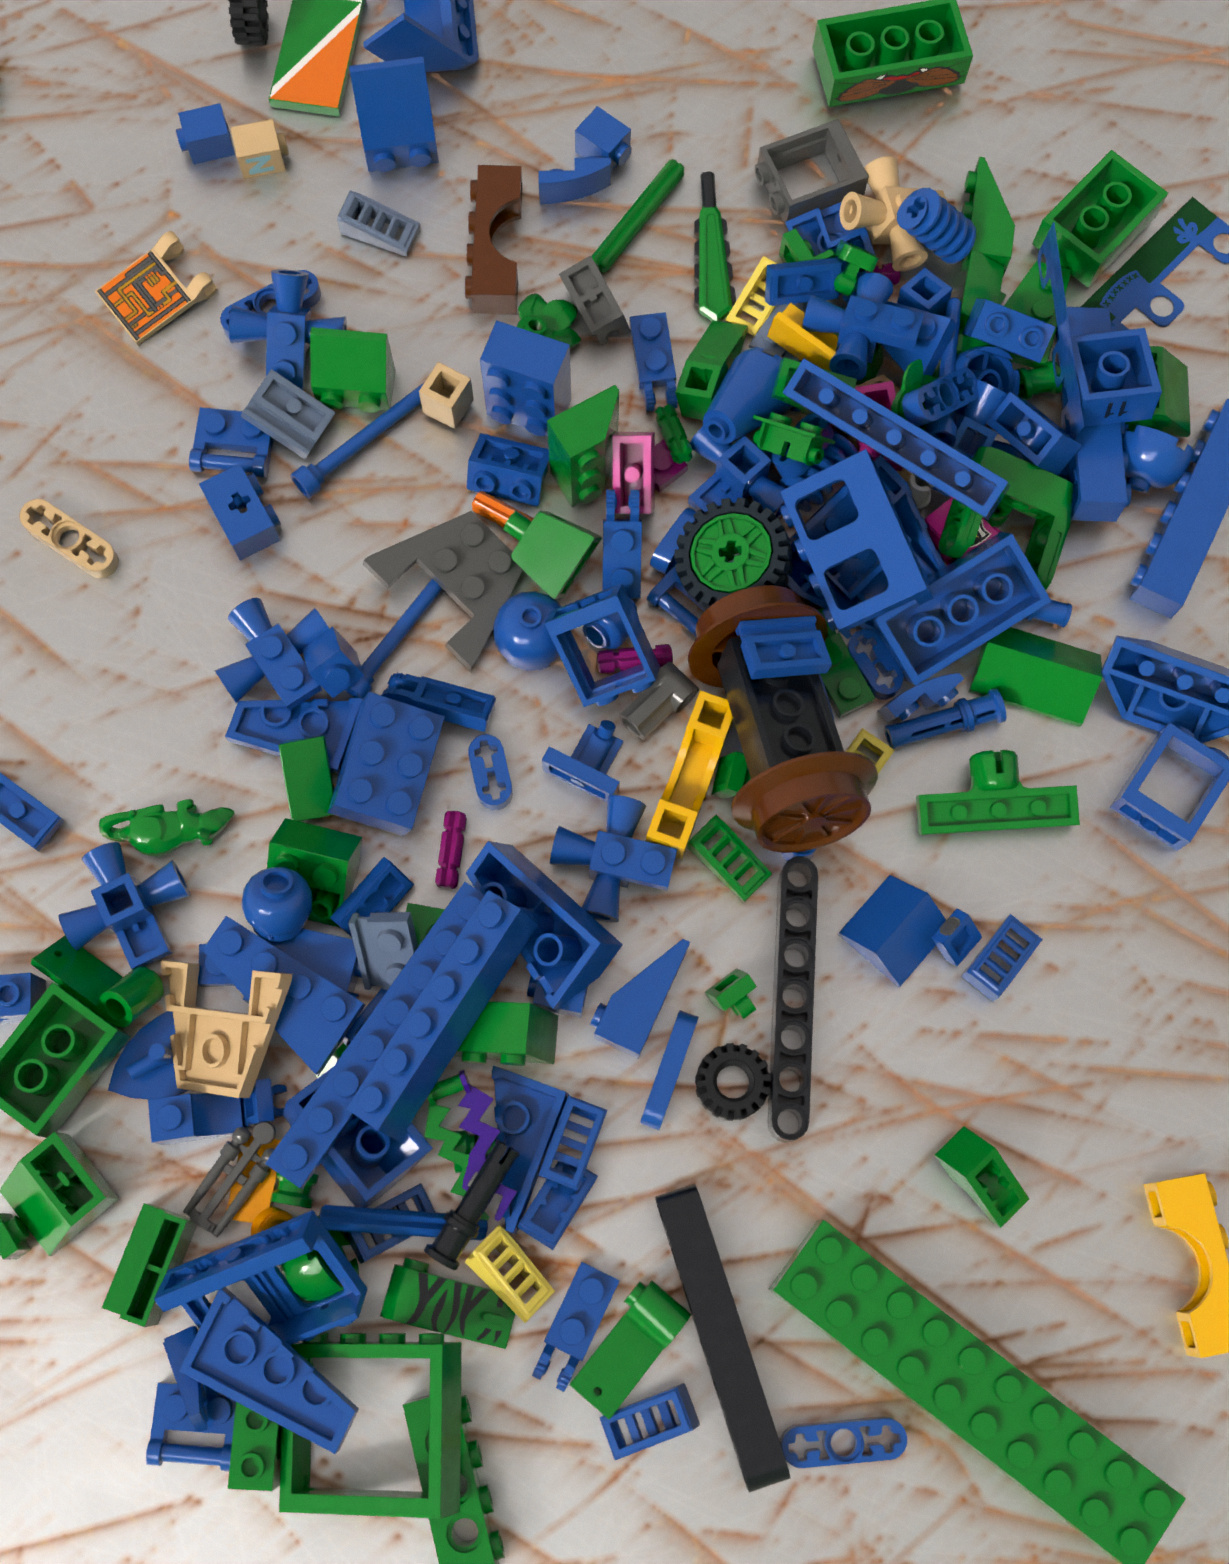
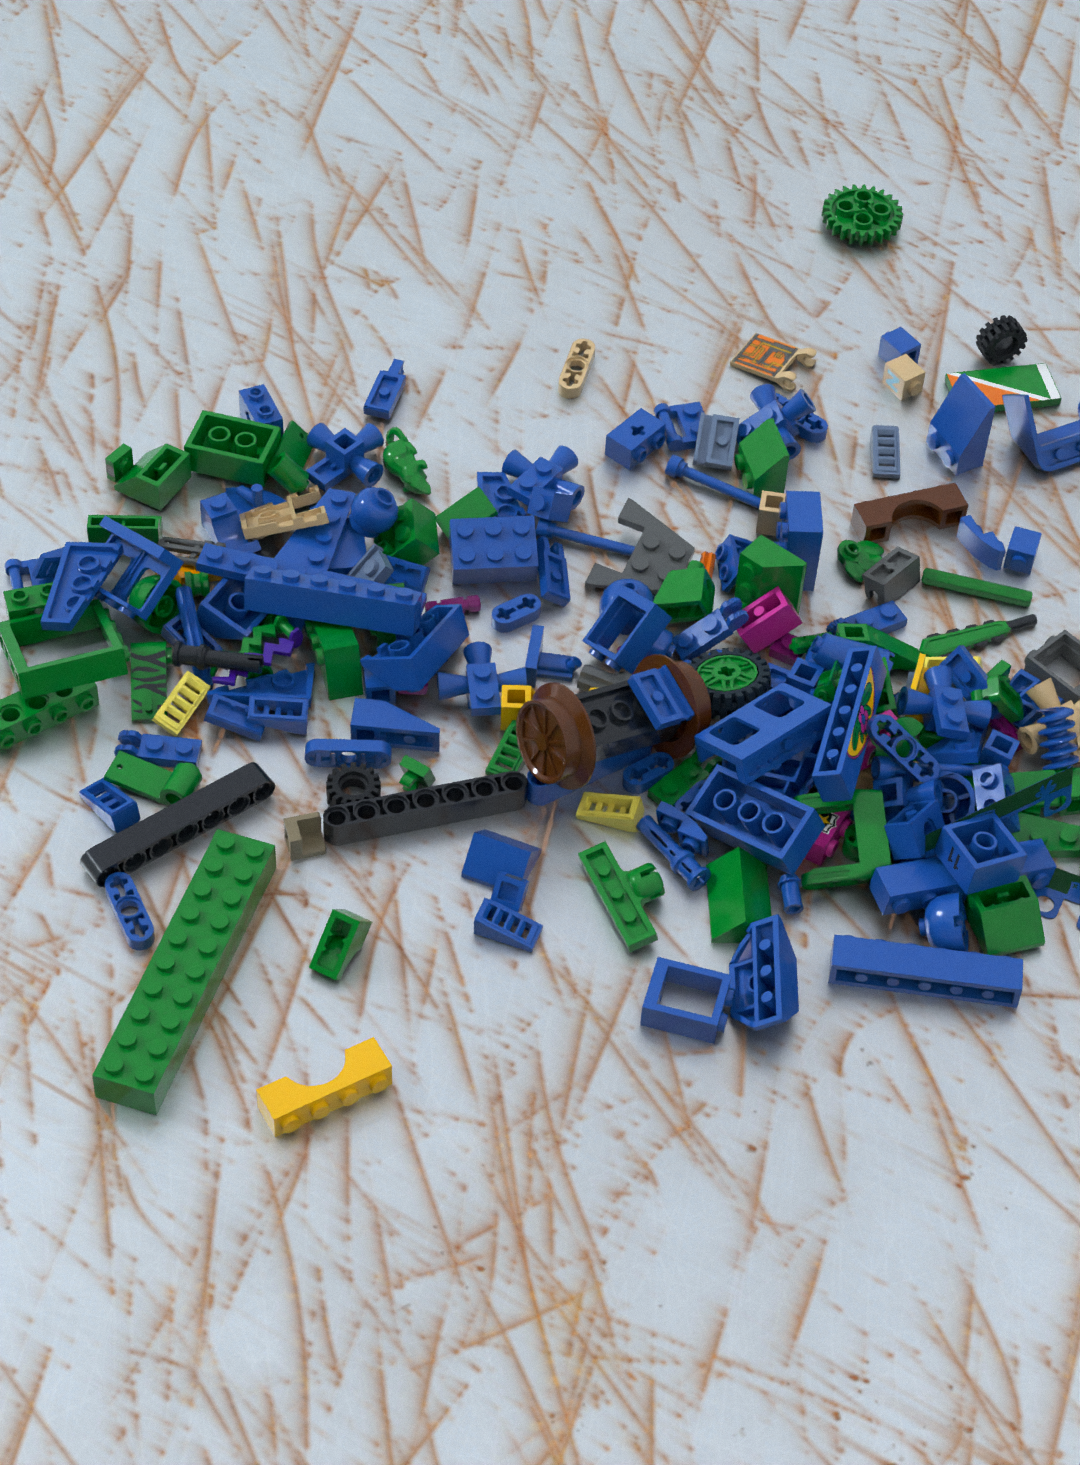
camera: 70 degrees right, 25 degrees down
none -> dark tan panel [283,812,326,861]

